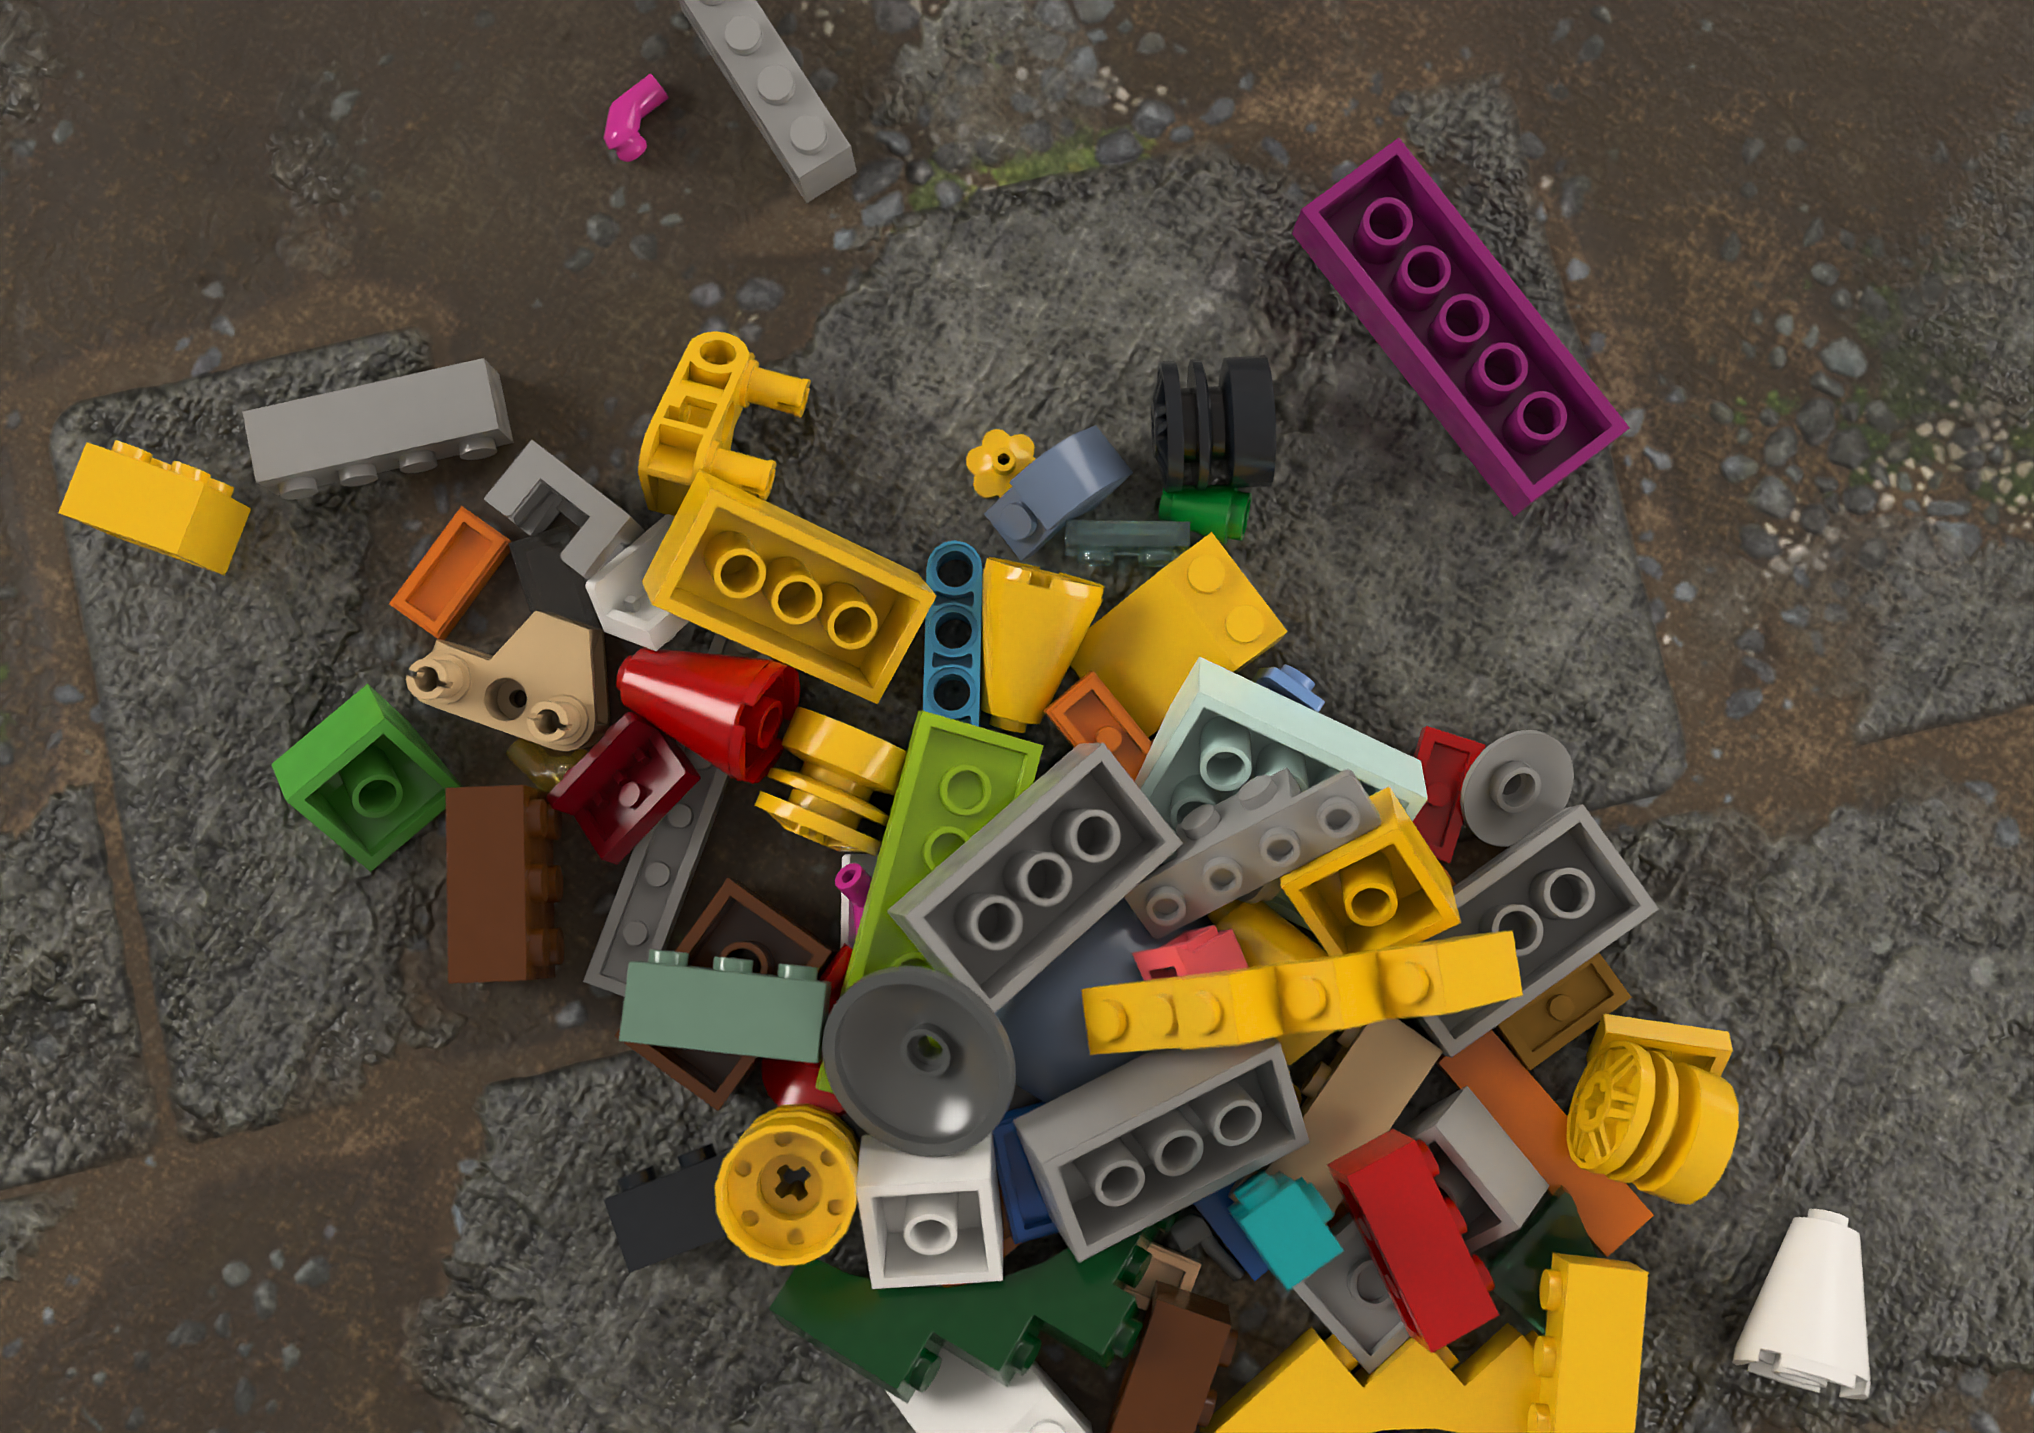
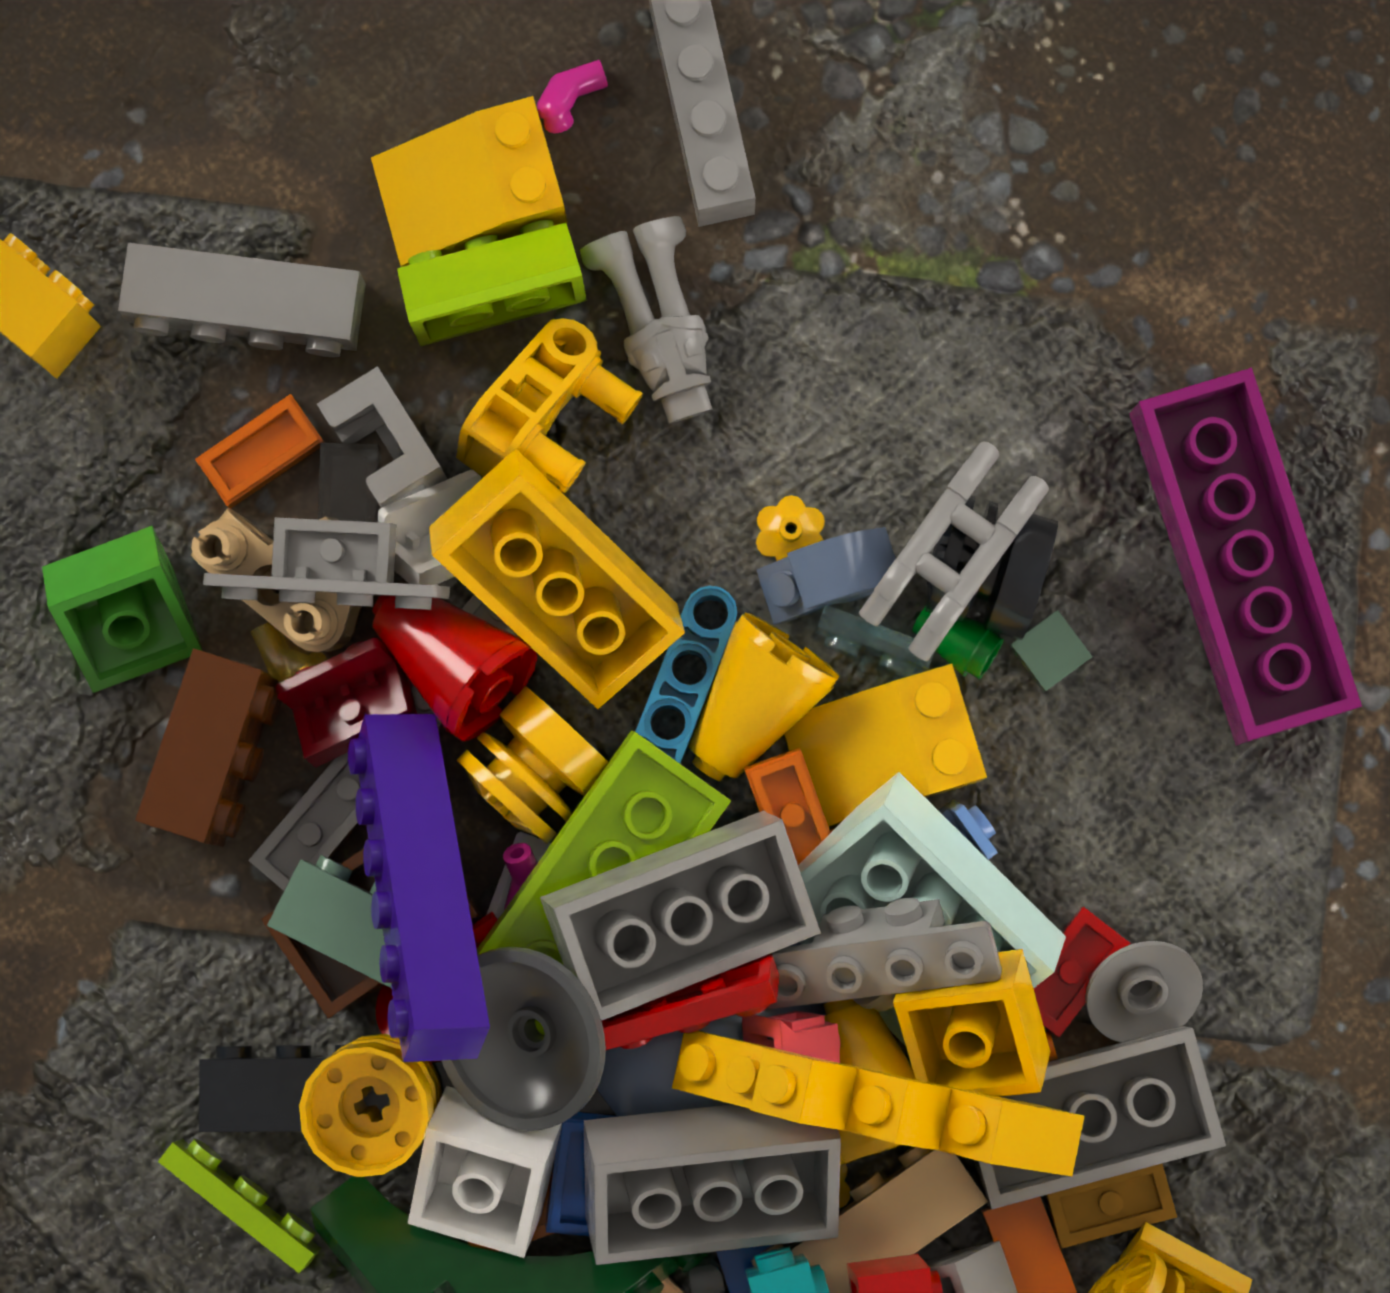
camera: 20 degrees right, 0 degrees up
none -> lime plate [158,1138,322,1273]
none -> light grey bracket [203,517,450,610]
none -> dark purple brick [348,714,490,1062]
none -> yellow slope [371,96,567,267]
none -> lime slope [397,220,587,346]
none -> light grey piece [580,216,713,424]
none -> red plate [601,953,780,1050]
none -> light grey piece [859,442,1049,661]
none -> sand green tile [1009,610,1093,693]

